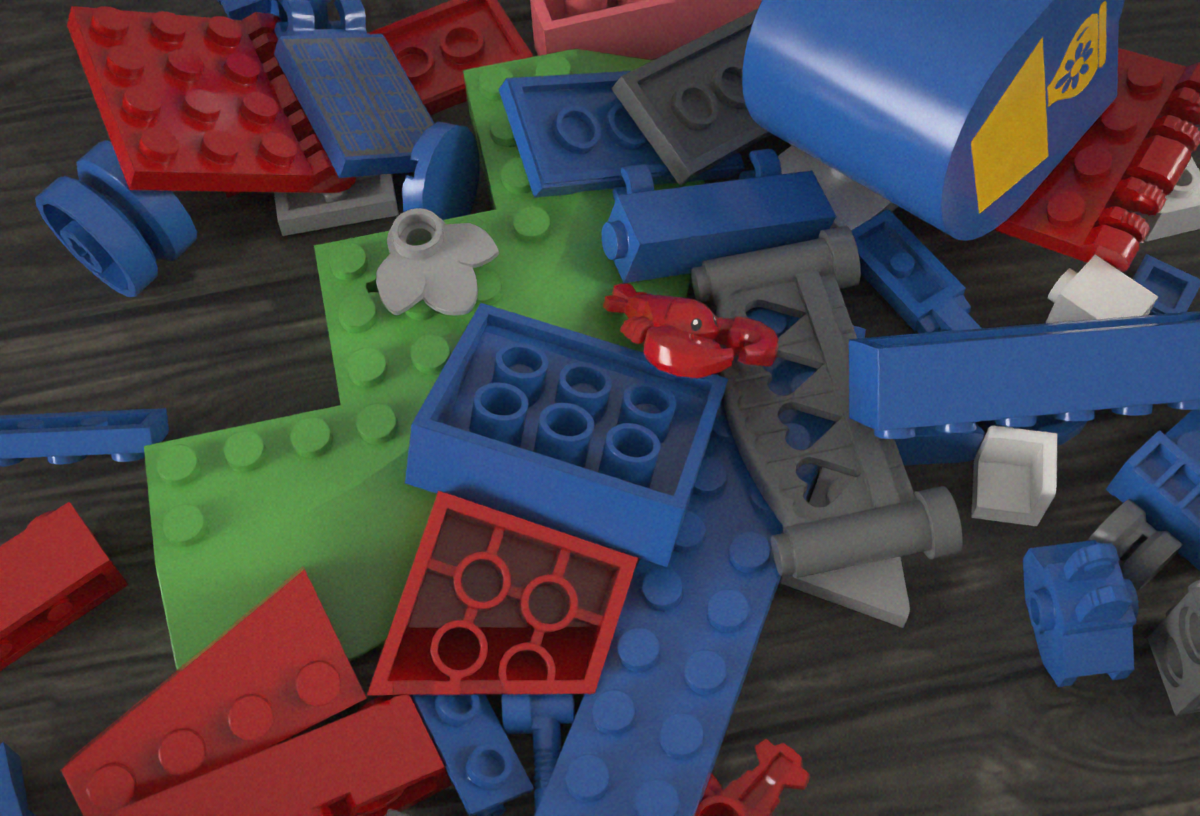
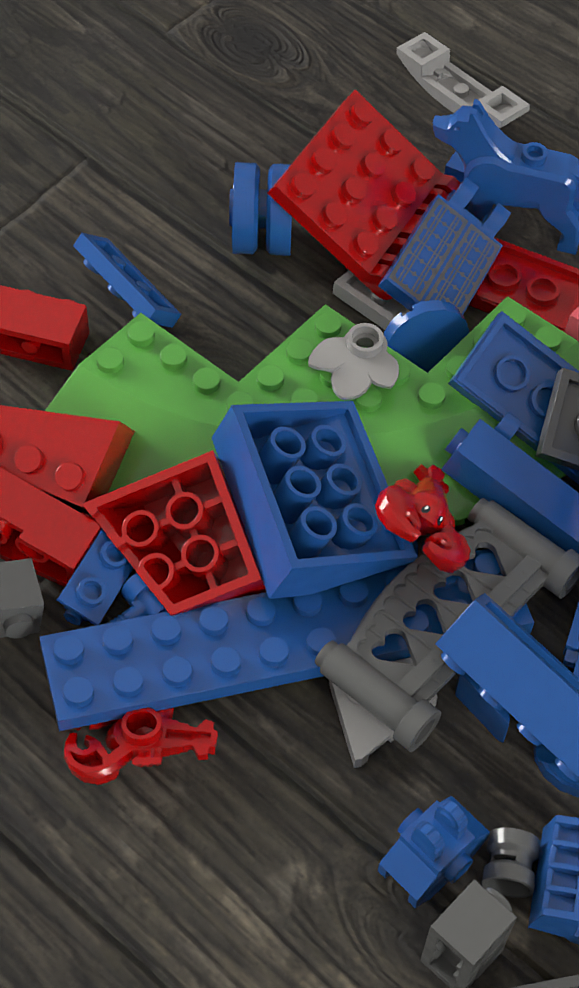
camera: 50 degrees right, 5 degrees down
white panel [971,426,1057,526] -> none

